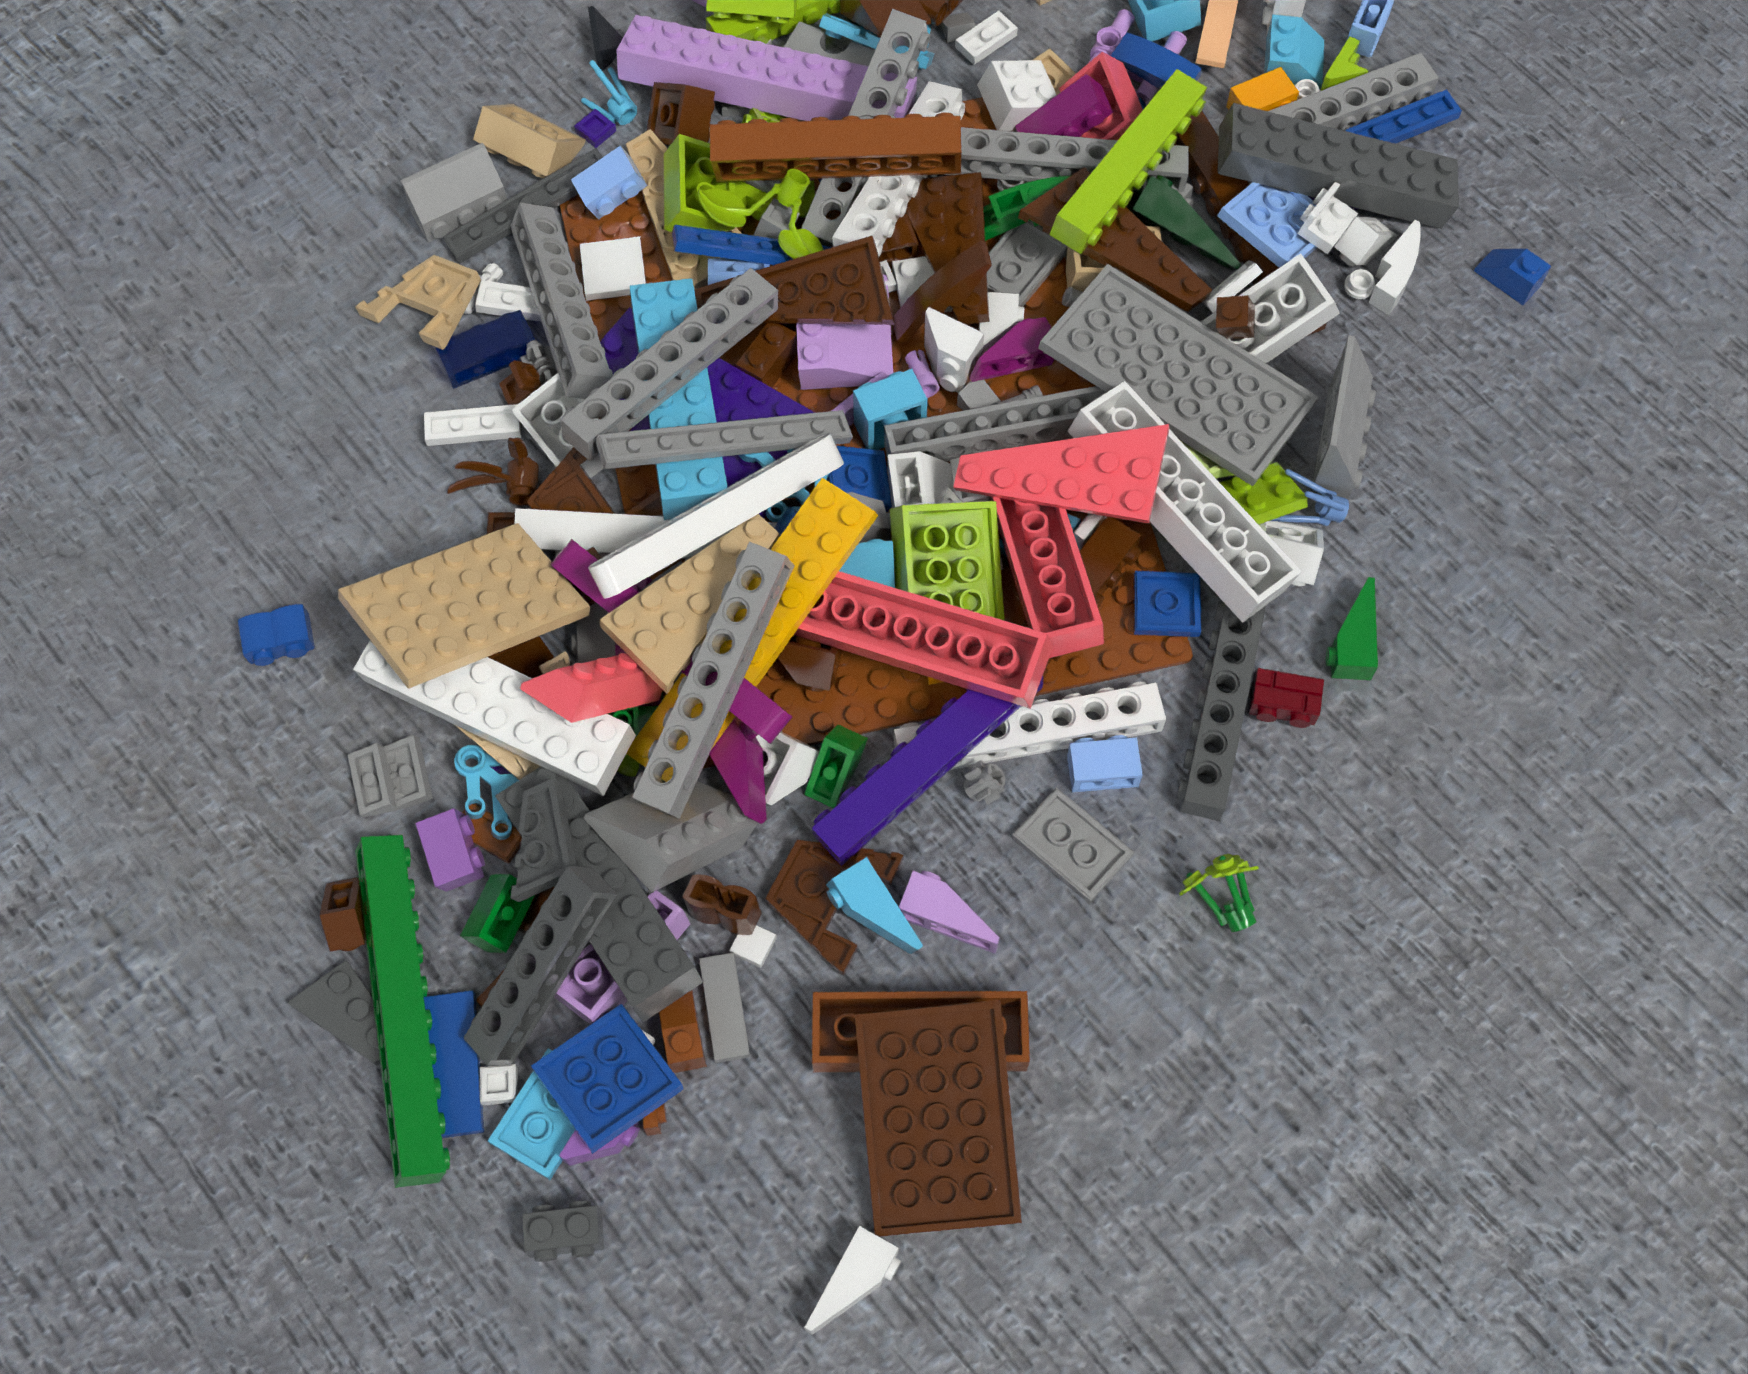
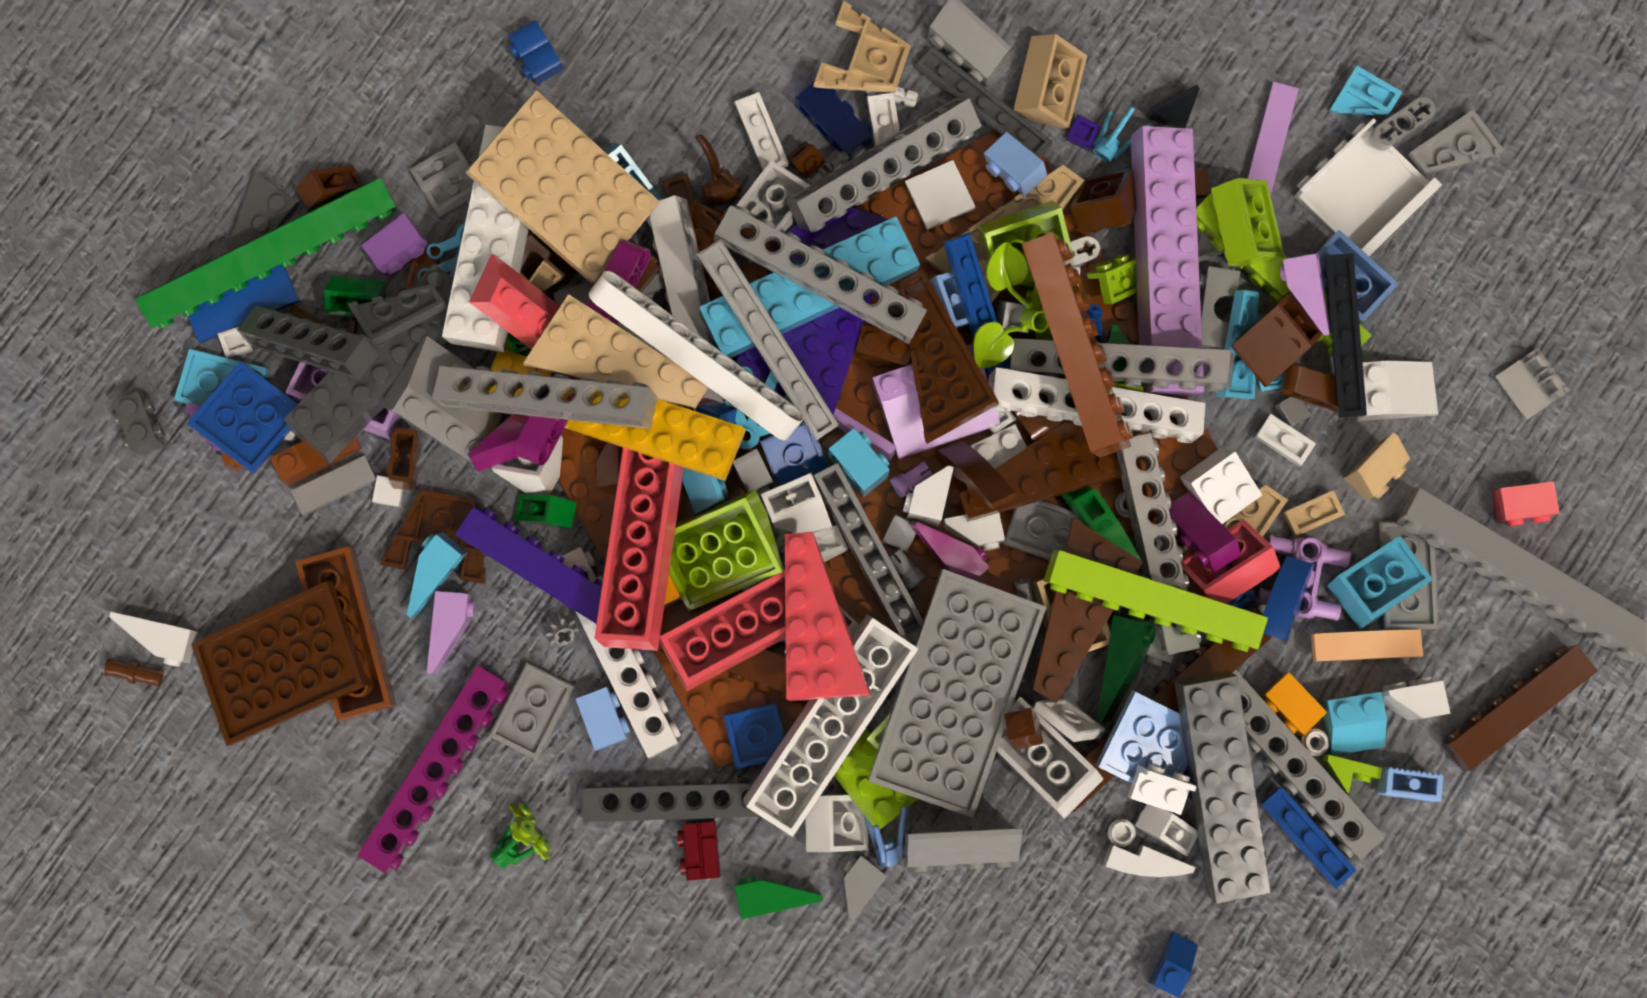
camera: 70 degrees right, 15 degrees up
none -> reddish brown pin [104,658,164,687]
none -> magenta brick [357,665,509,873]
none -> light grey slope [843,855,887,921]
none -> tan plate [1283,490,1345,537]

